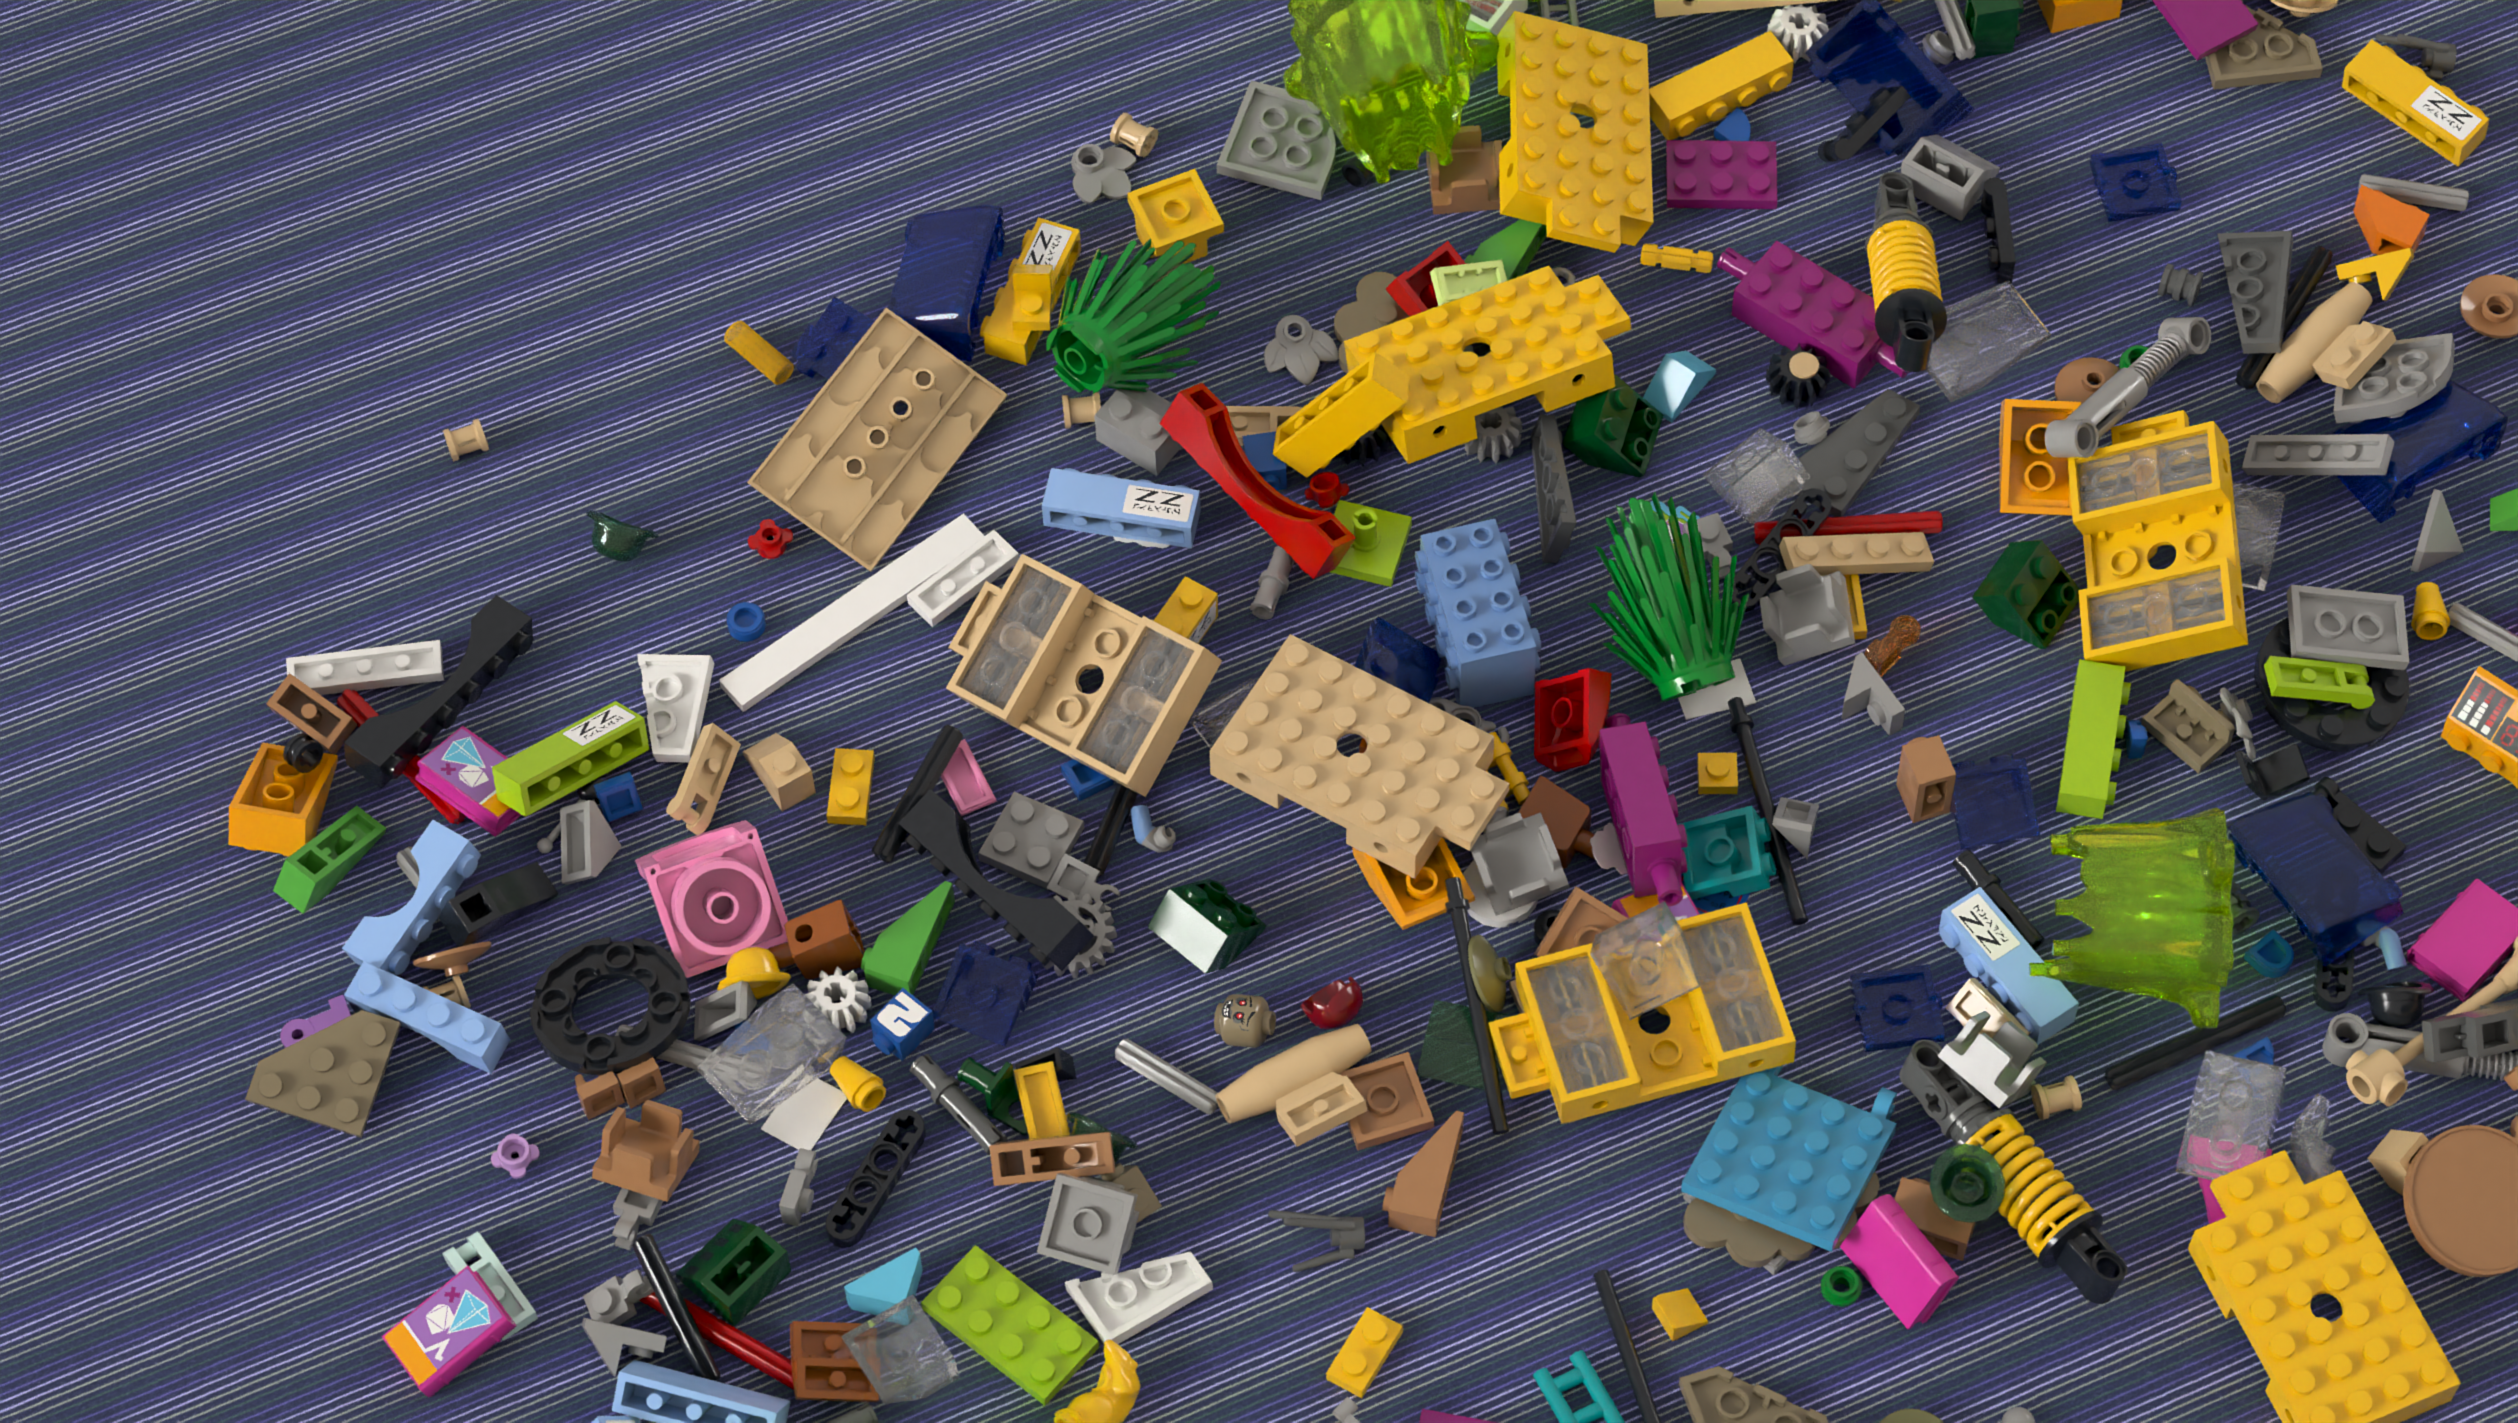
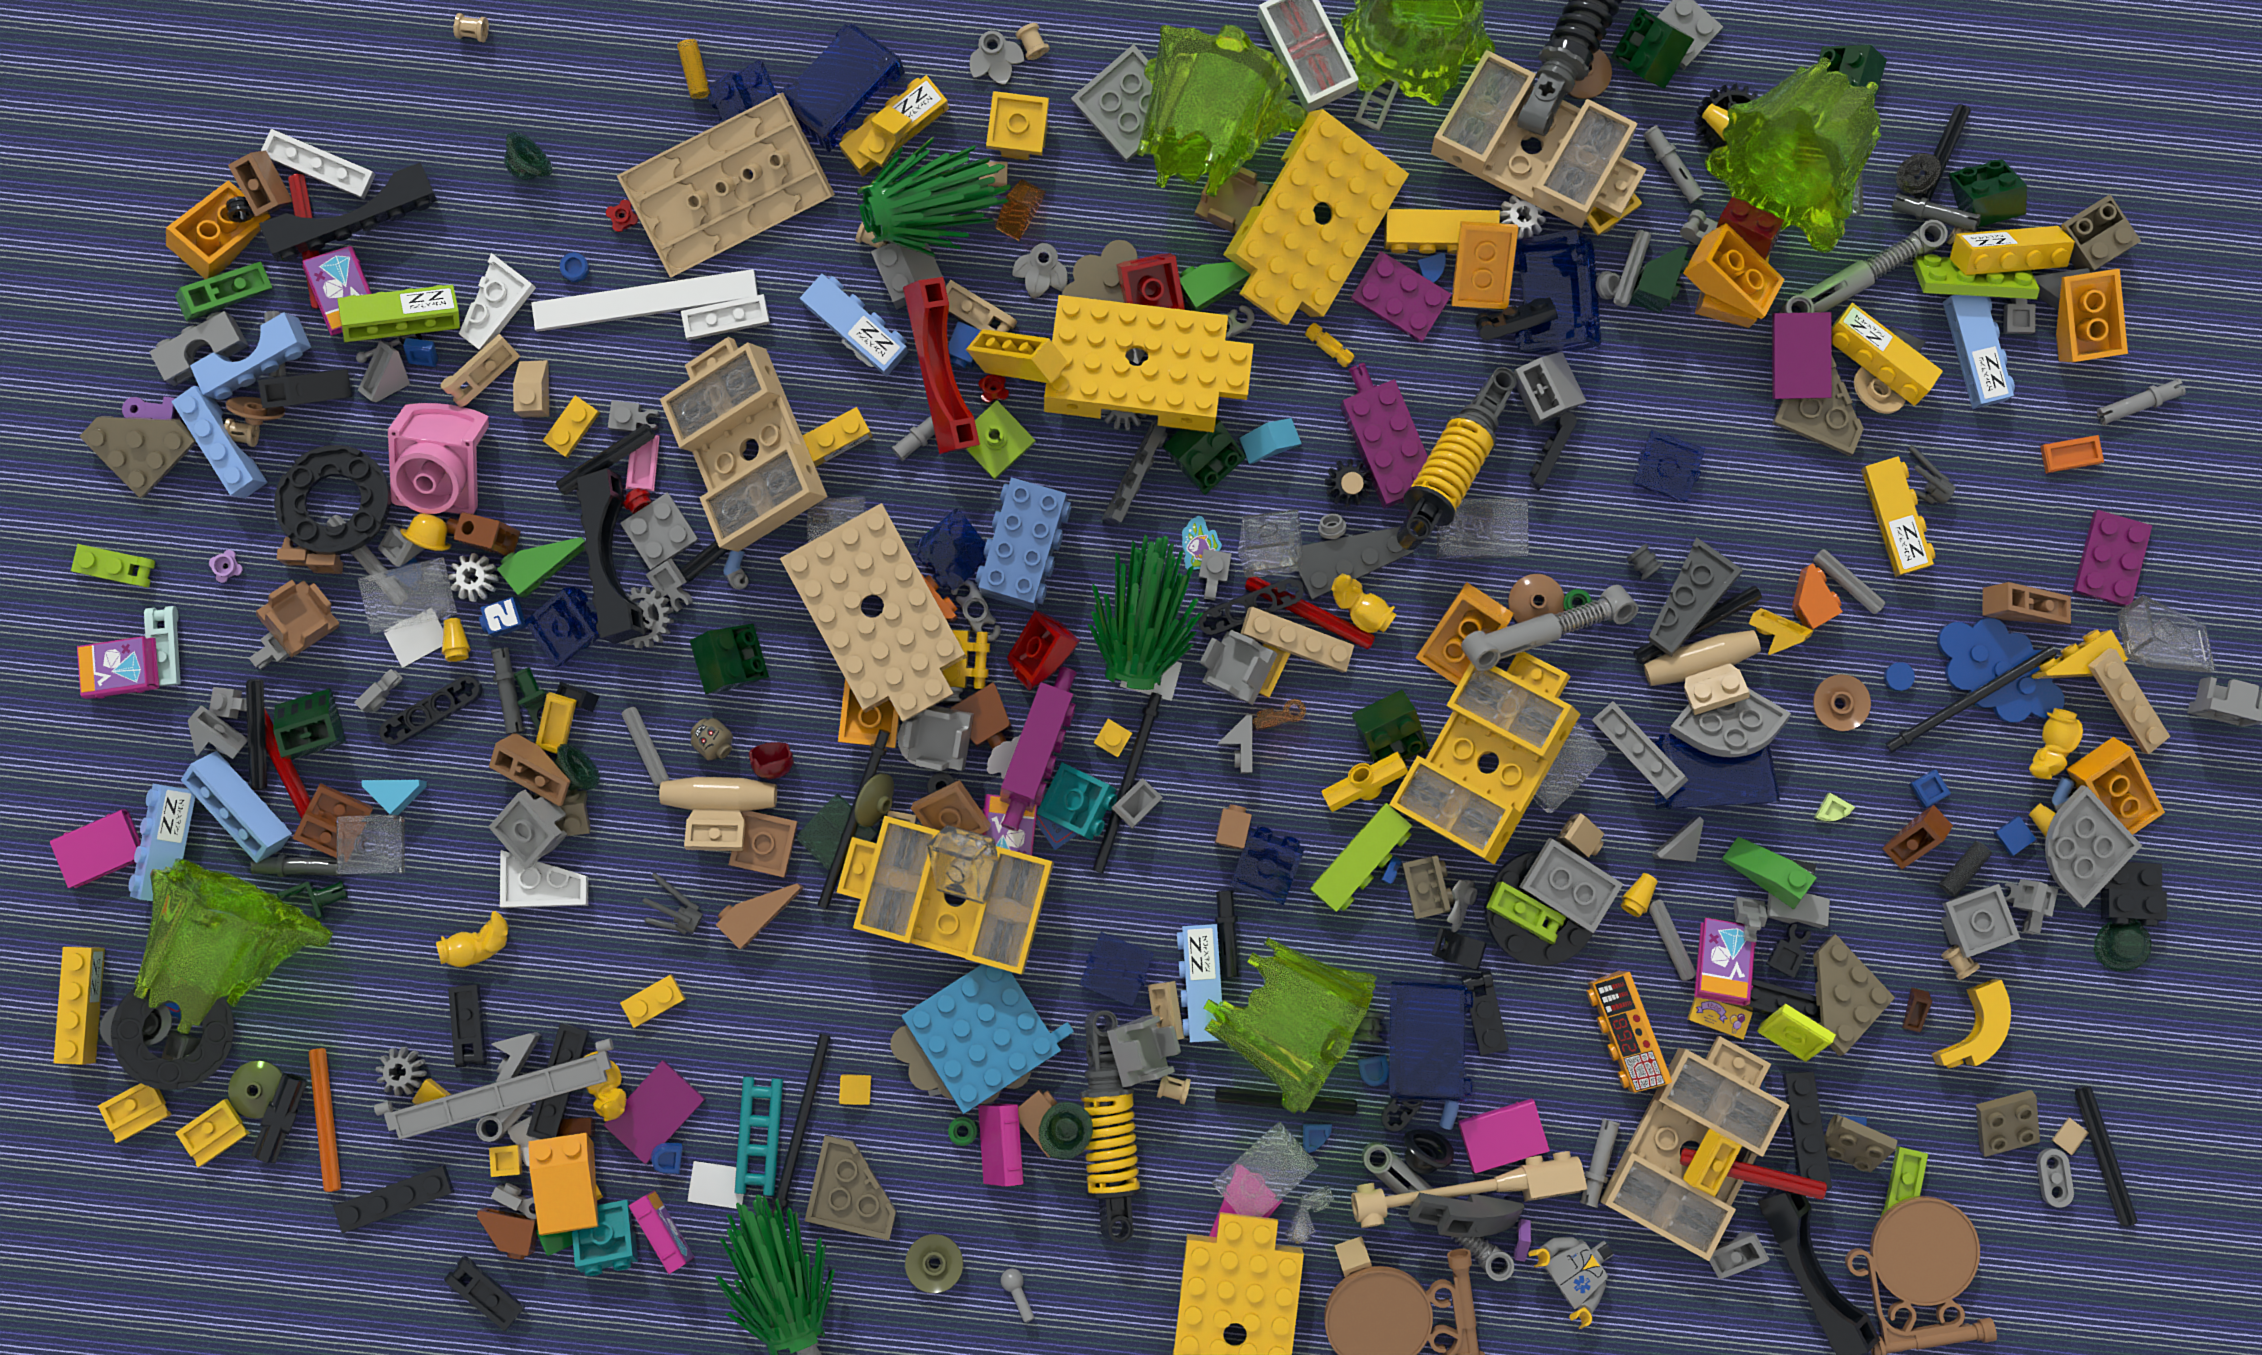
camera: 30 degrees right, 25 degrees up
lime plate [921,1245,1099,1406] -> none
yellowish green plate [1430,260,1507,306] -> none
none -> lime plate [71,544,156,588]
none -> light grey arch [149,311,249,386]
none -> light grey plate [608,400,660,432]
none -> red plate [623,488,651,514]
none -> clear orange slope [995,179,1046,241]
none -> yellow piece [1321,751,1408,812]
none -> yellow animal [1331,573,1397,633]
none -> light orange plate [1451,221,1518,309]
none -> tan slope [1556,813,1604,858]

